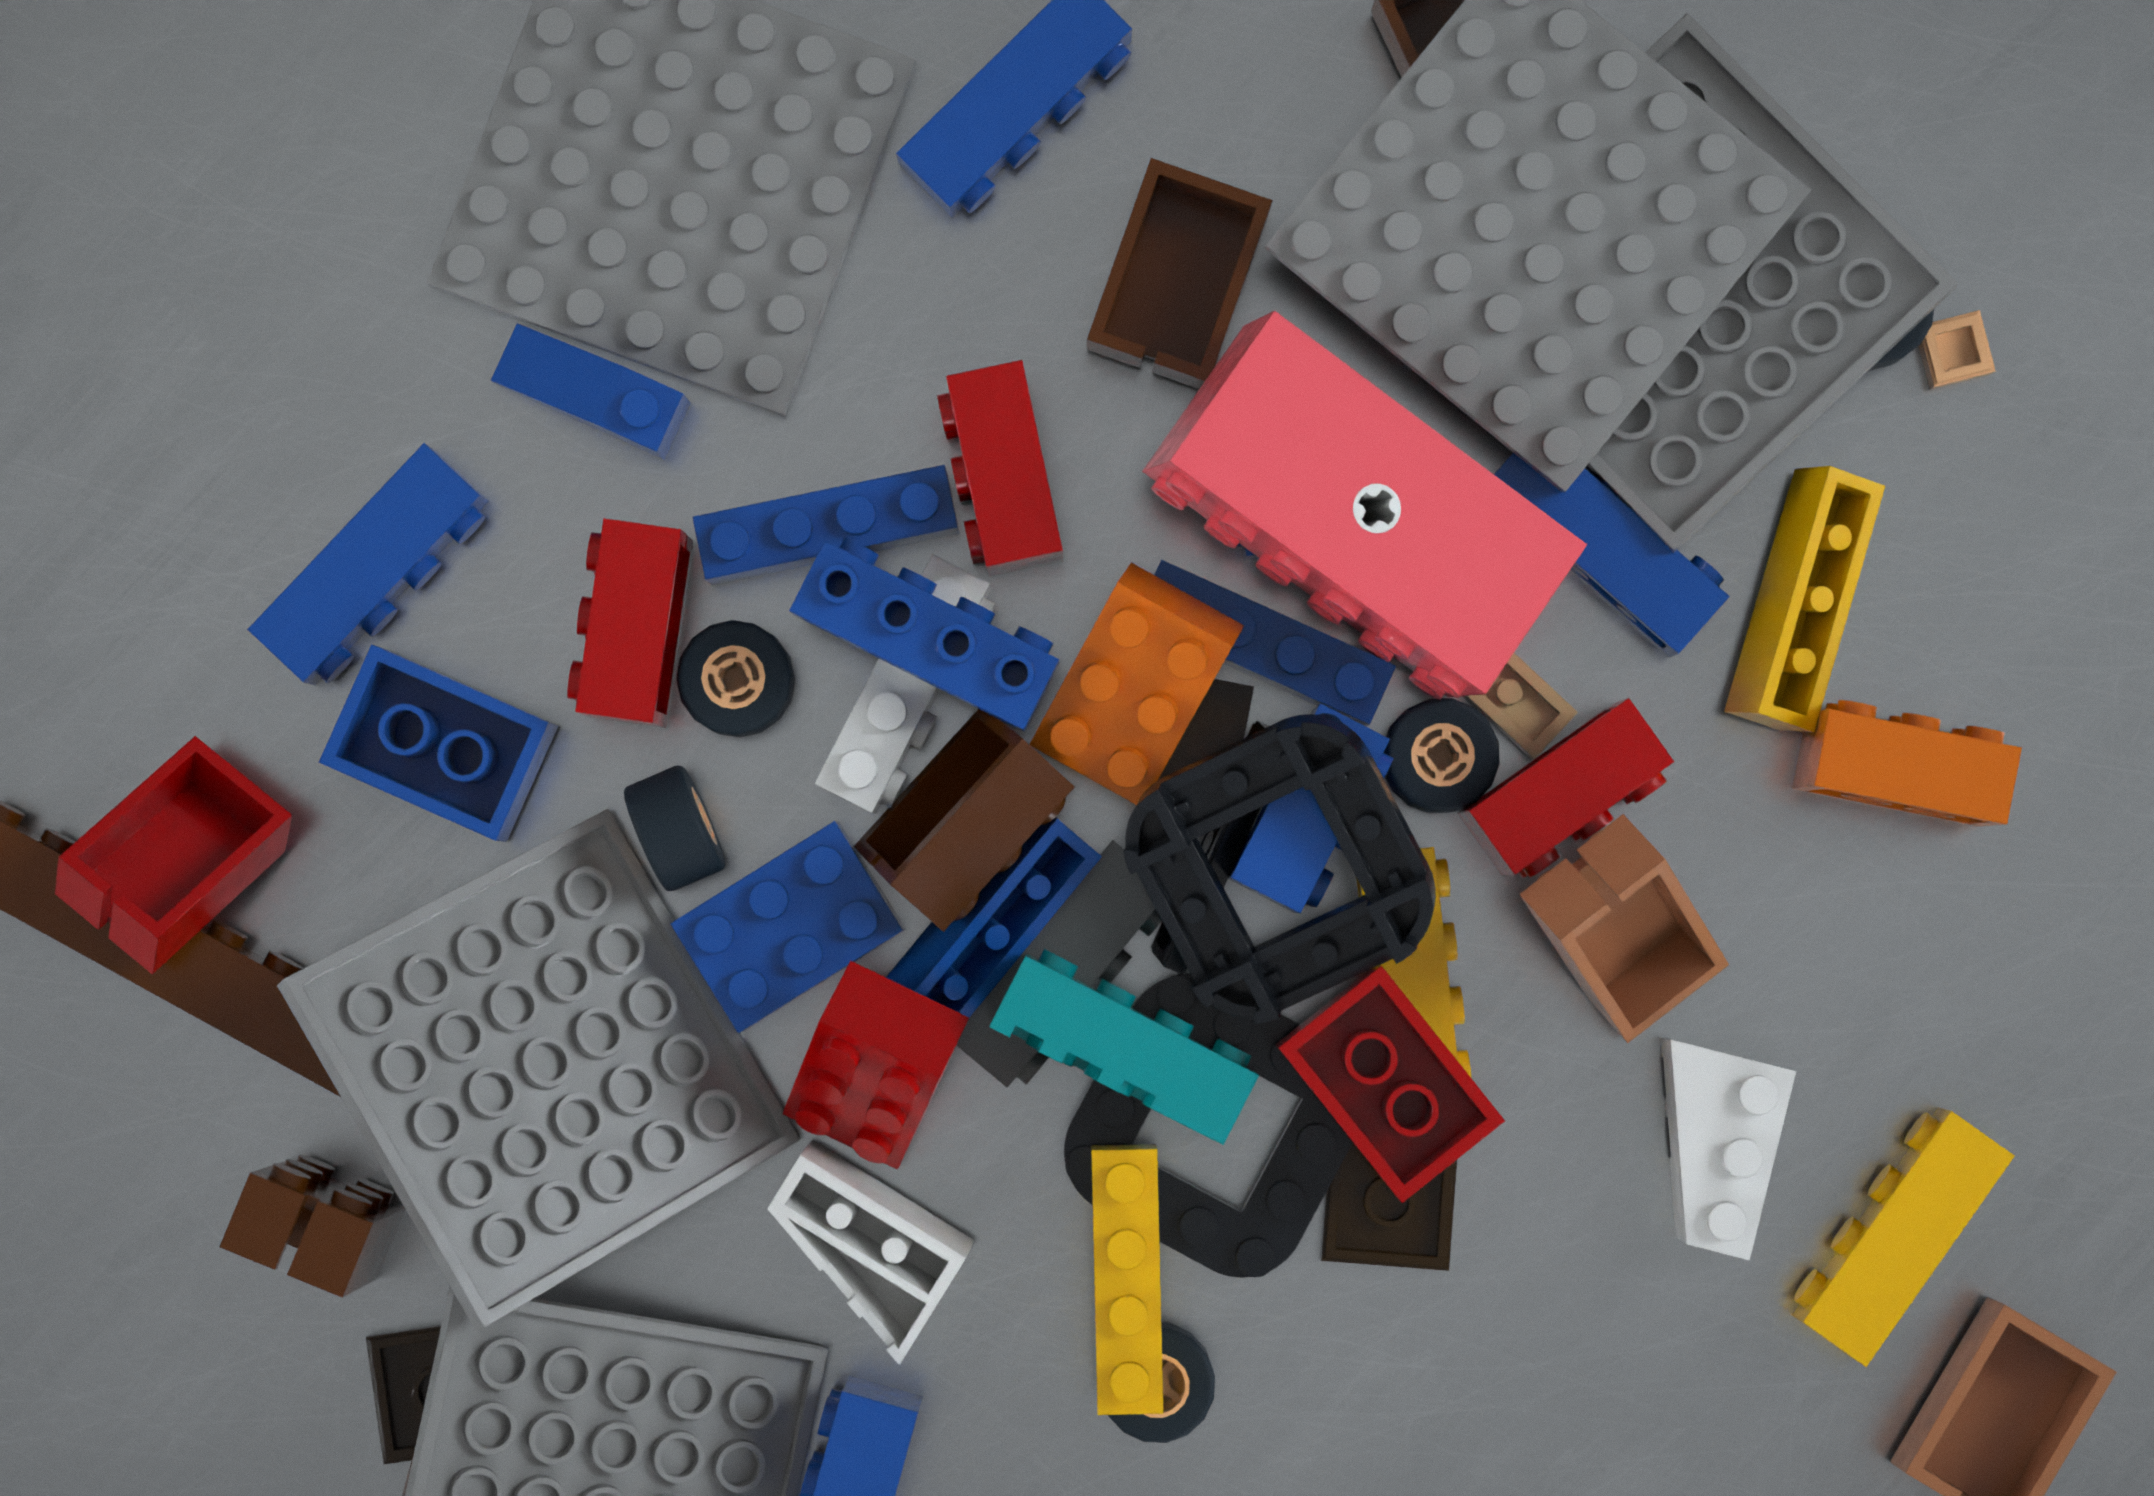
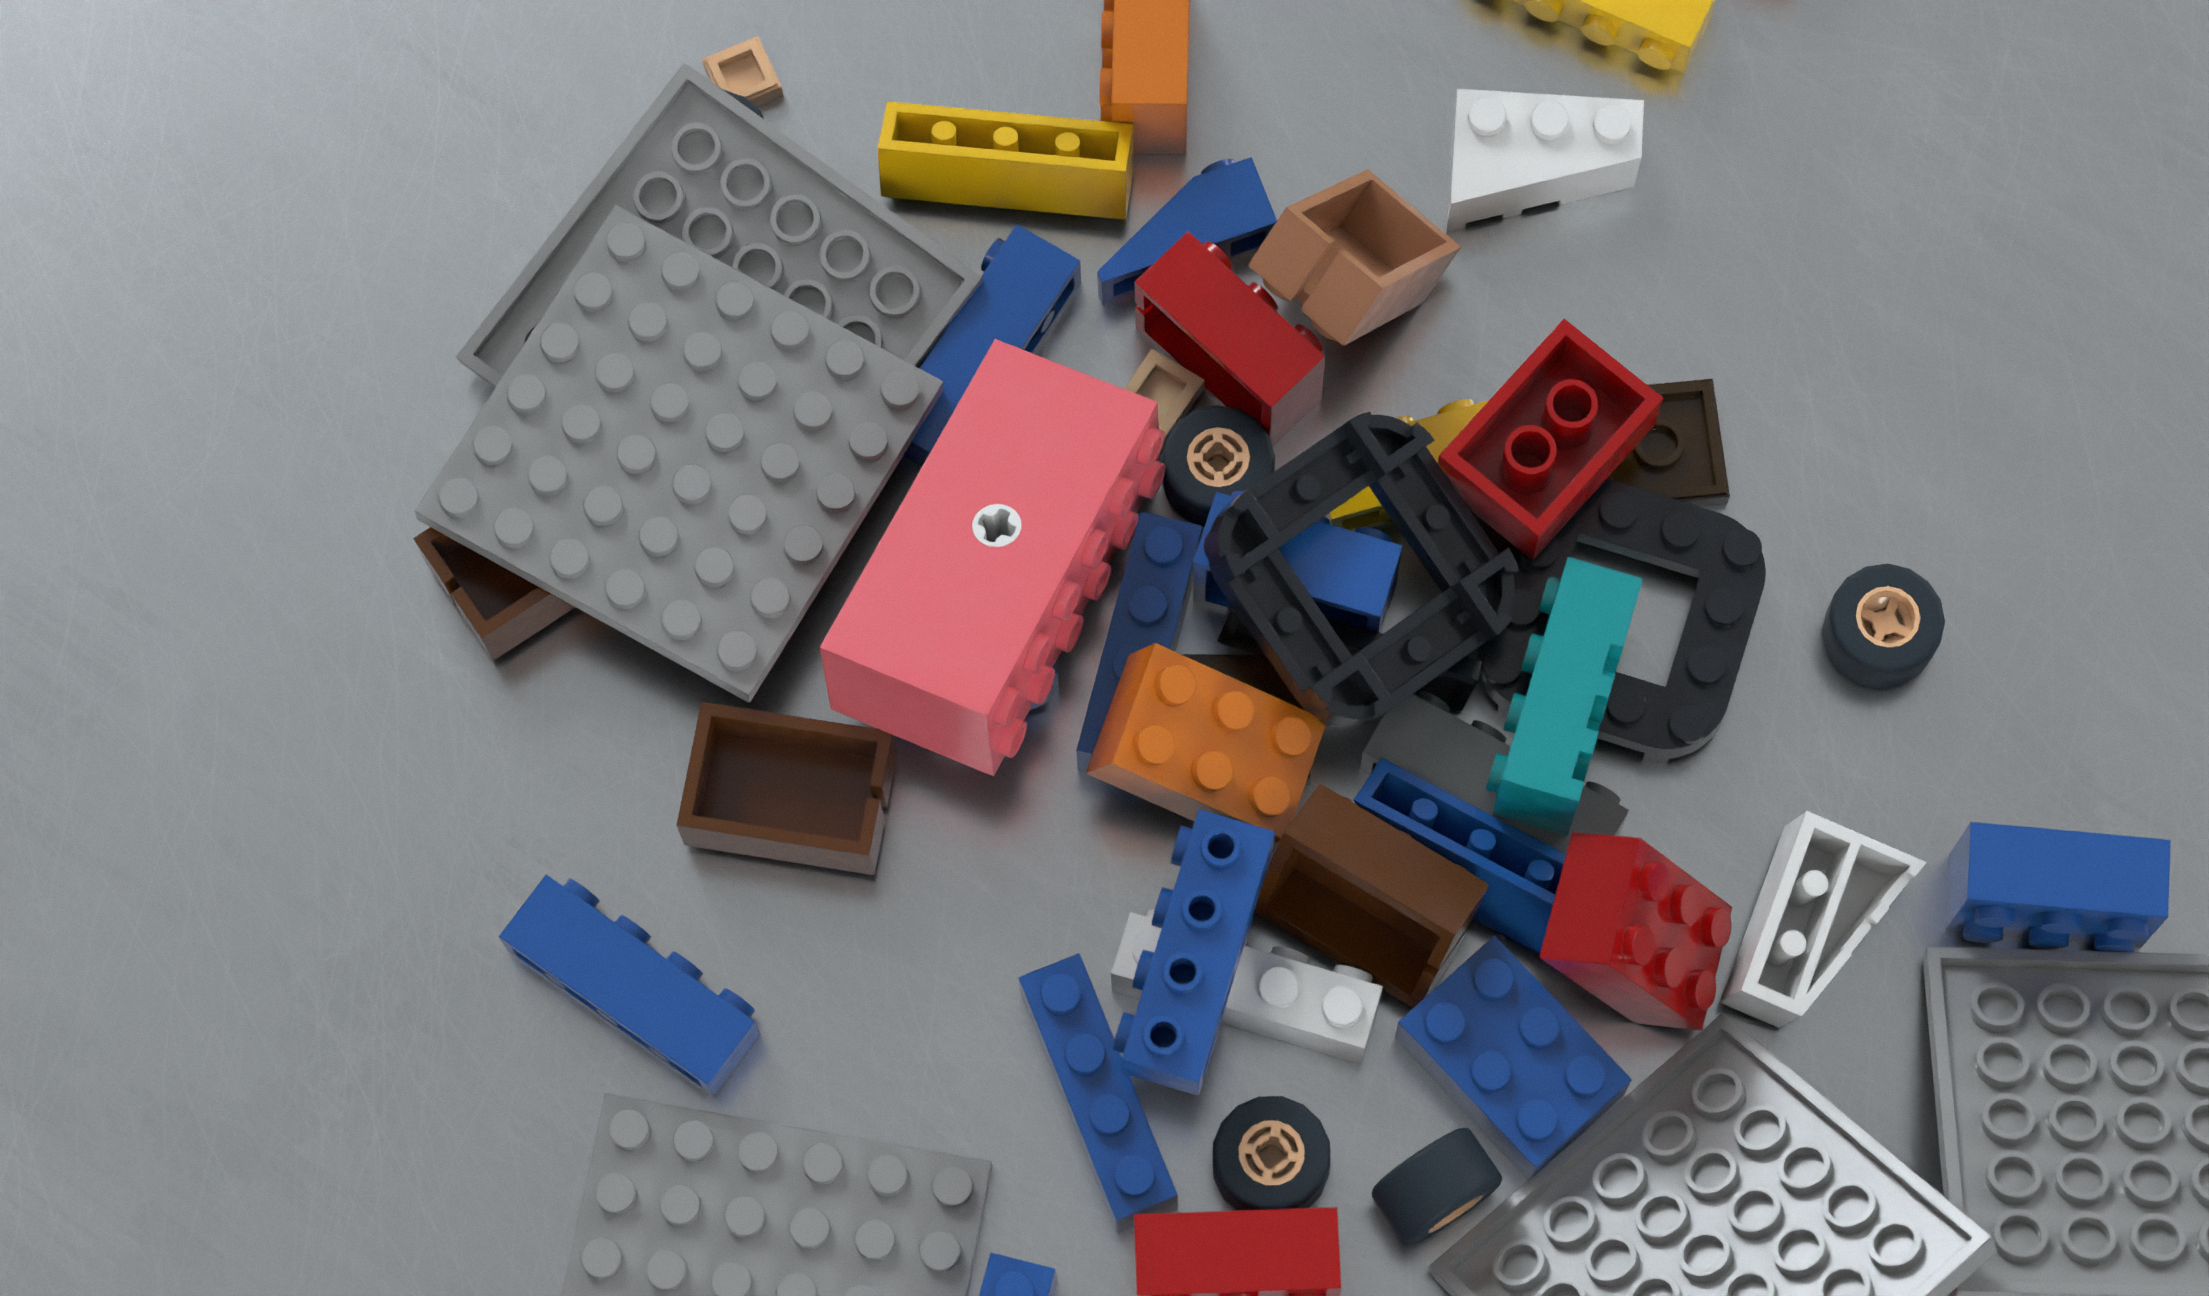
camera: 100 degrees left, 15 degrees down
red piece [937,360,1064,577] -> none
yellow brick [1091,1144,1164,1415] -> none
none -> blue slope [1097,157,1277,305]

